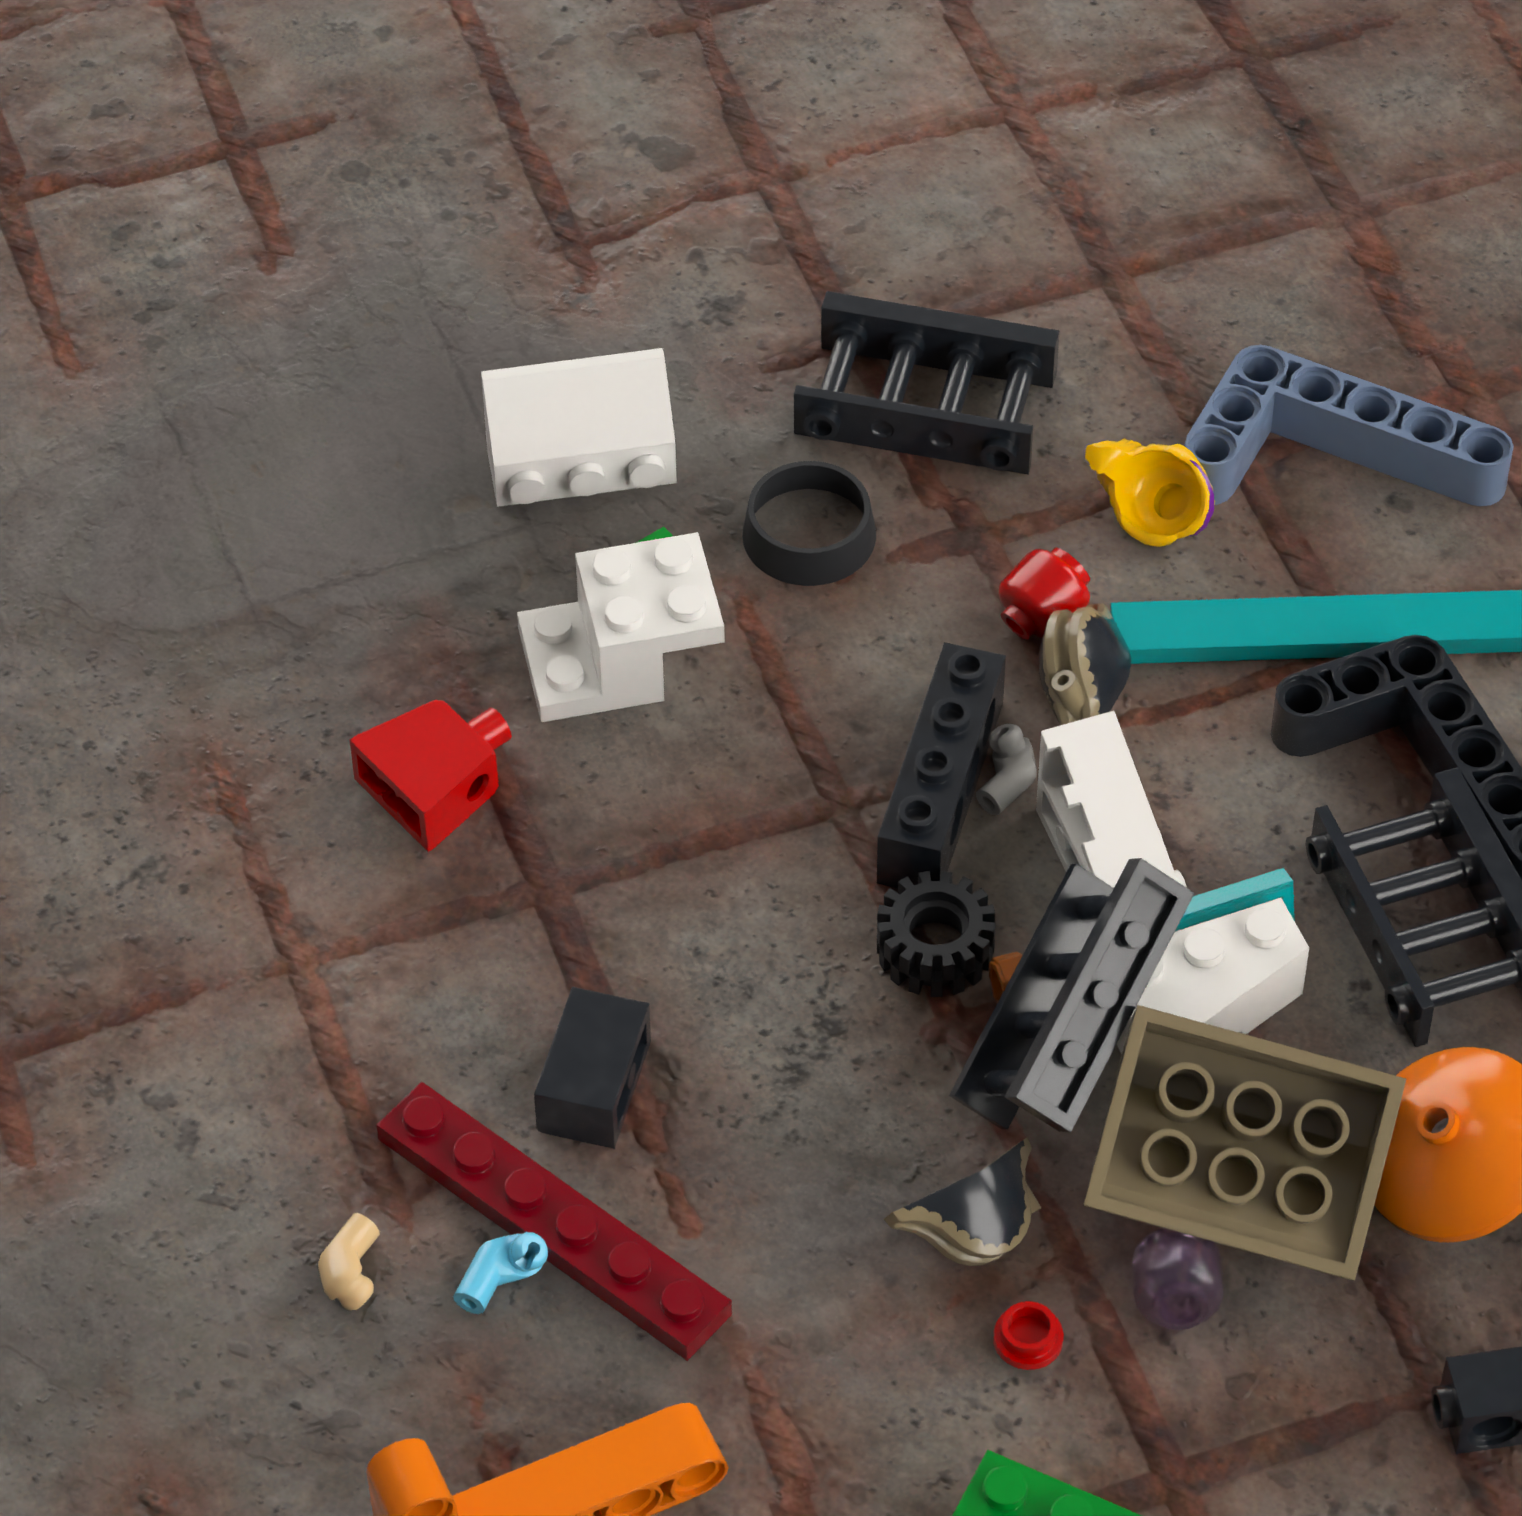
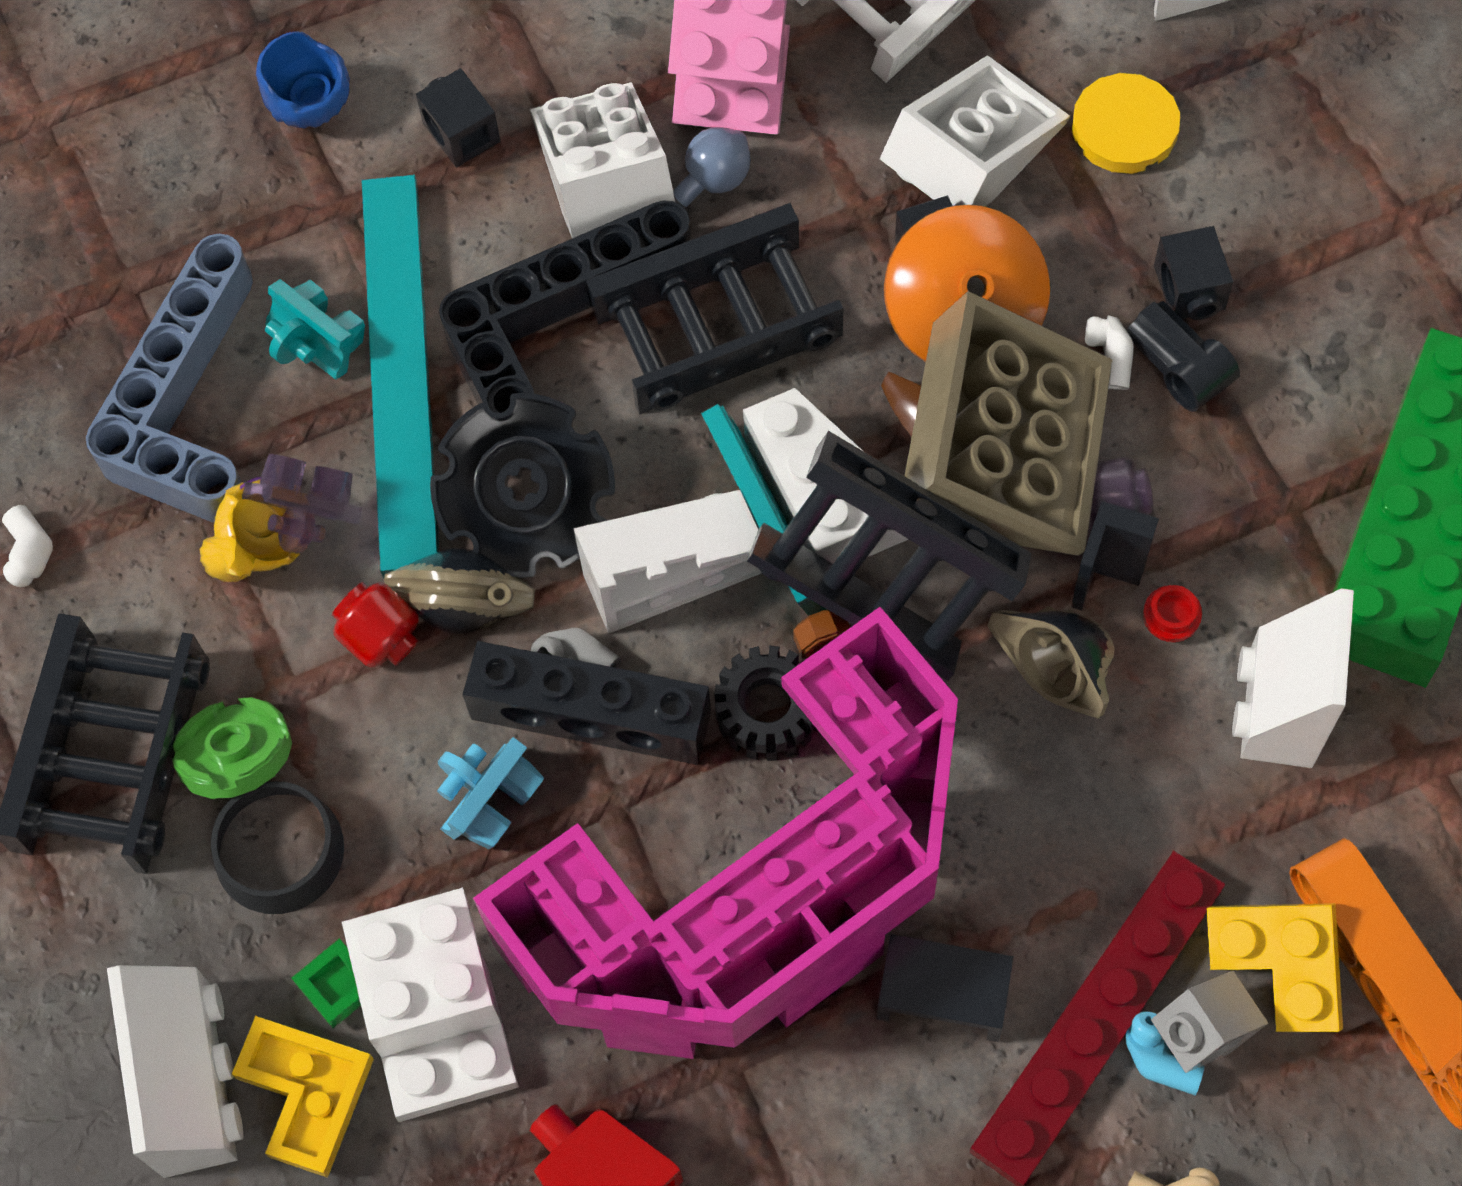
camera: 90 degrees left, 15 degrees up
none -> white arm [2,505,53,587]
none -> bright green tile [172,697,292,799]
none -> yellow plate [232,1016,374,1178]
none -> hips [242,454,362,554]
none -> teal hips [265,279,365,380]
none -> black piece [430,393,615,578]
none -> medium azure hips [437,737,544,849]
none -> dark pink brick [473,607,958,1059]
none -> black panel [1071,501,1159,611]
none -> white arm [1085,315,1133,390]
none -> black piece [1127,301,1240,412]
none -> light grey brick [1151,971,1269,1073]
none -> yellow plate [1207,903,1343,1032]
none -> white slope [1232,588,1354,768]

